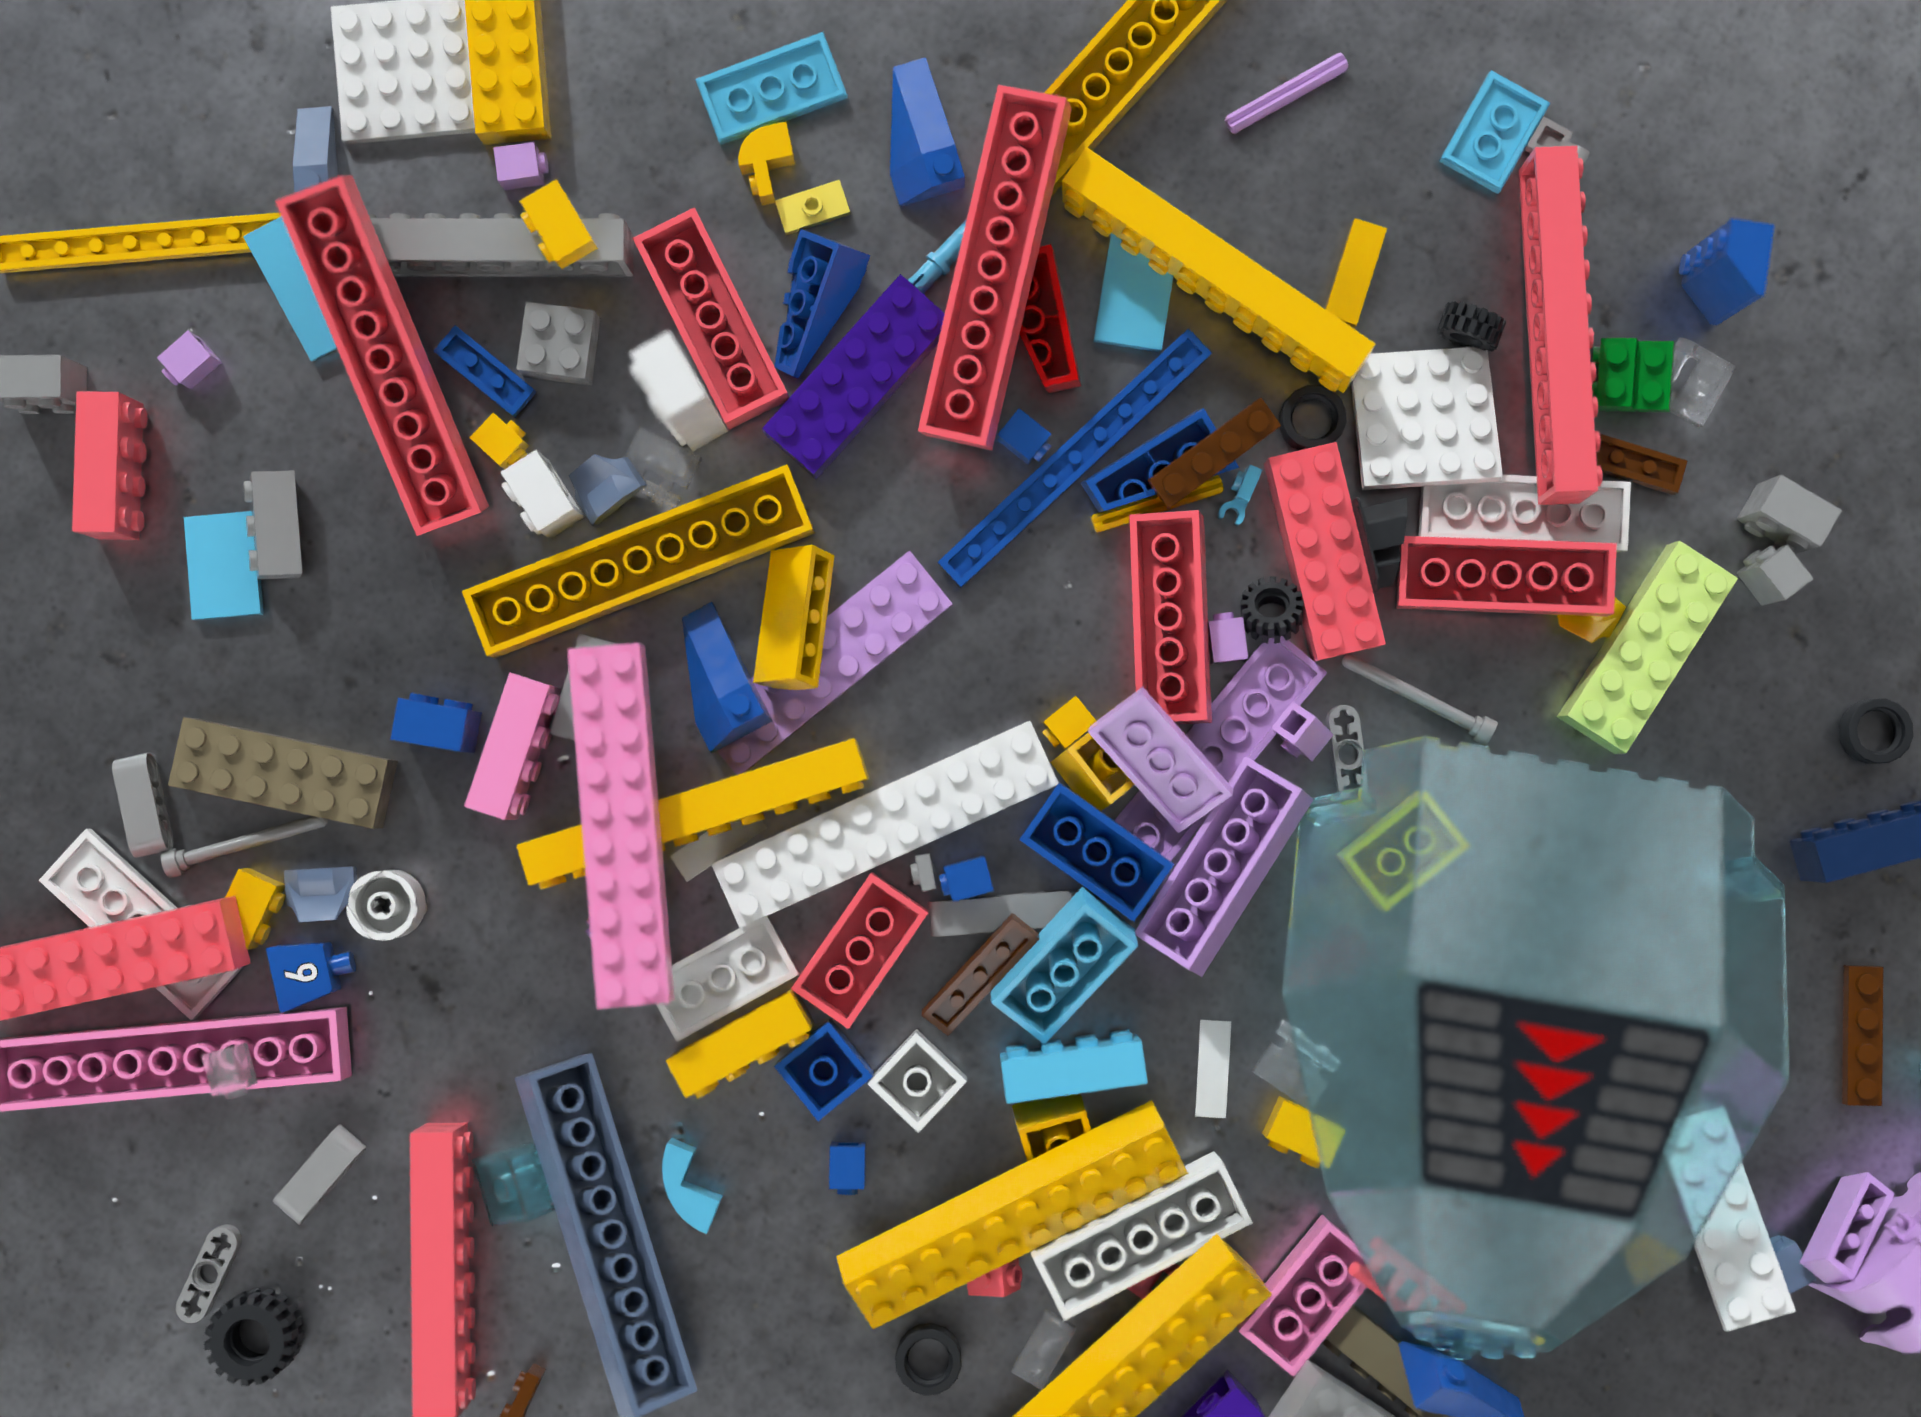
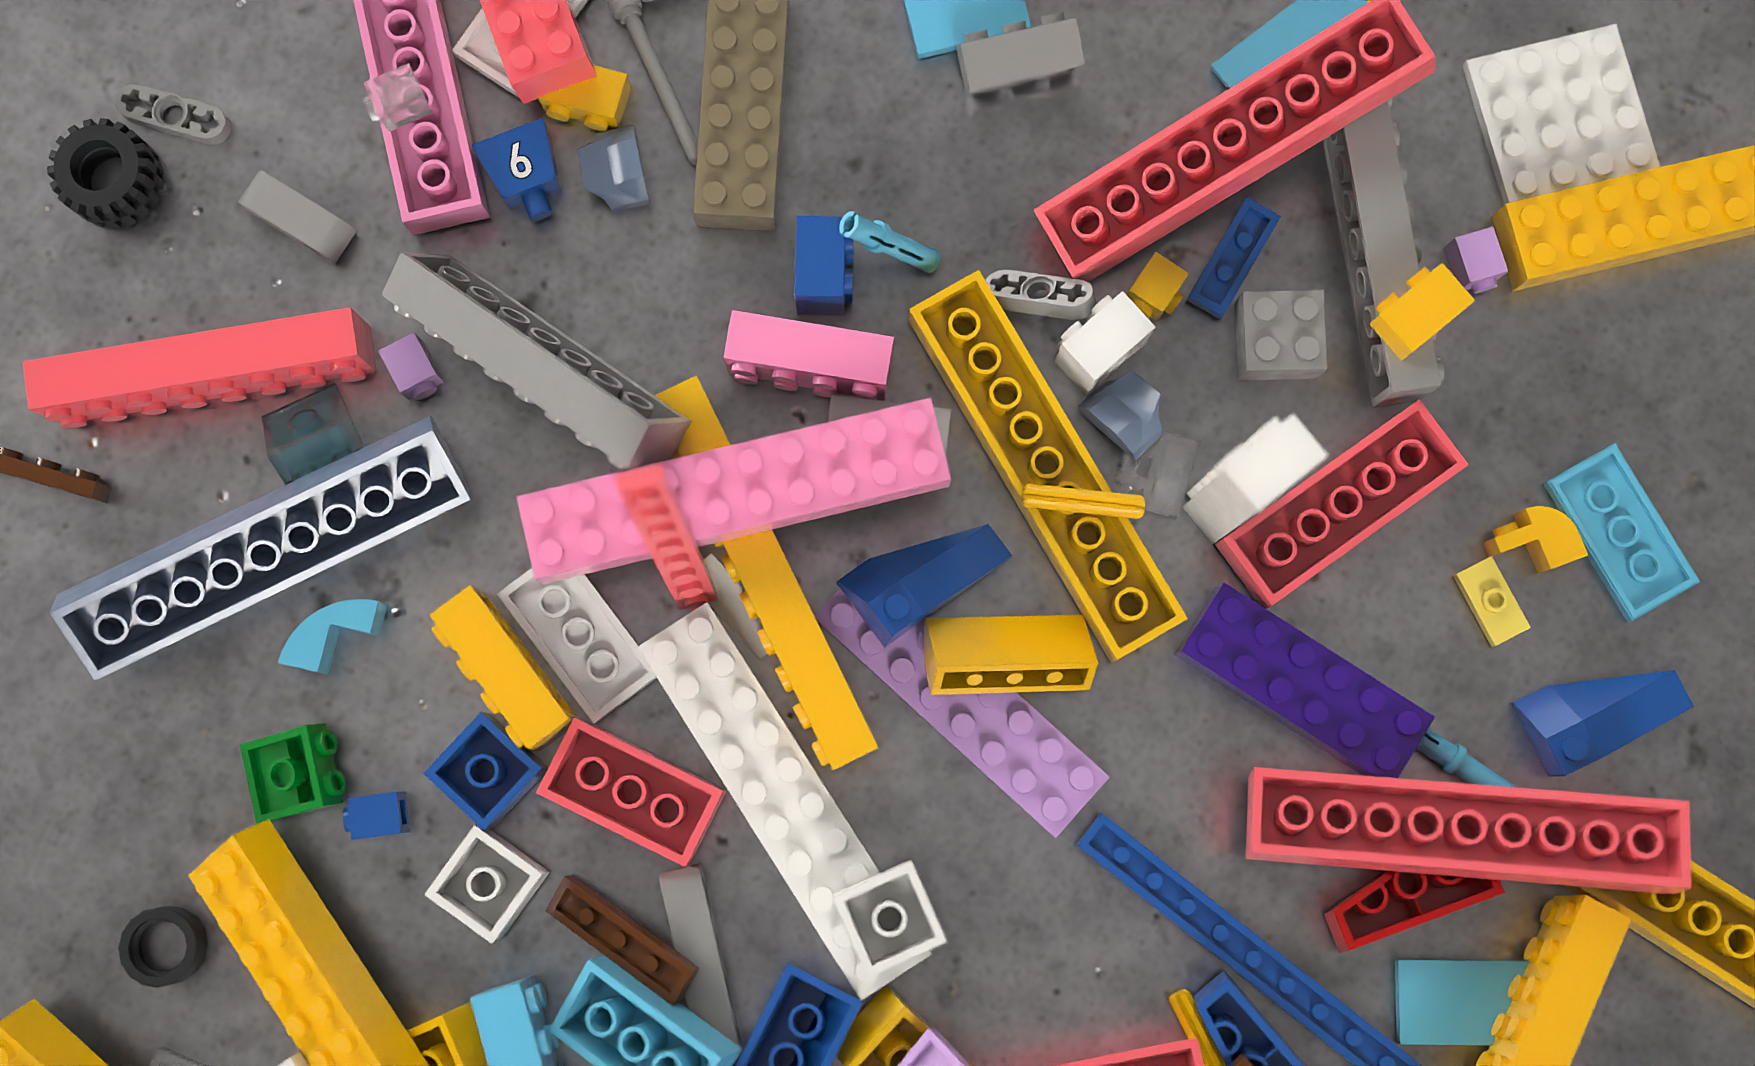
camera: 80 degrees right, 5 degrees down
slope [293,106,338,193] -> none
white brick [347,869,427,941] -> none
blue wedge [774,229,871,378] -> none
light grey plate [909,853,937,891] -> none
blue brick [939,855,994,902] -> none
coral bracket [967,1258,1023,1297] -> none
blue brick [997,408,1052,466] -> none
yellow brick [1042,695,1096,749] -> none
none -> green plate [240,723,346,825]
none -> lavender brick [378,332,444,400]
none -> light grey brick [382,252,692,470]
none -> coral plate [616,464,718,611]
none -> white brick [833,860,947,977]
none -> medium azure pin [839,211,941,273]
none -> light grey beam [985,270,1096,320]
none -> yellow axle [1022,484,1145,519]

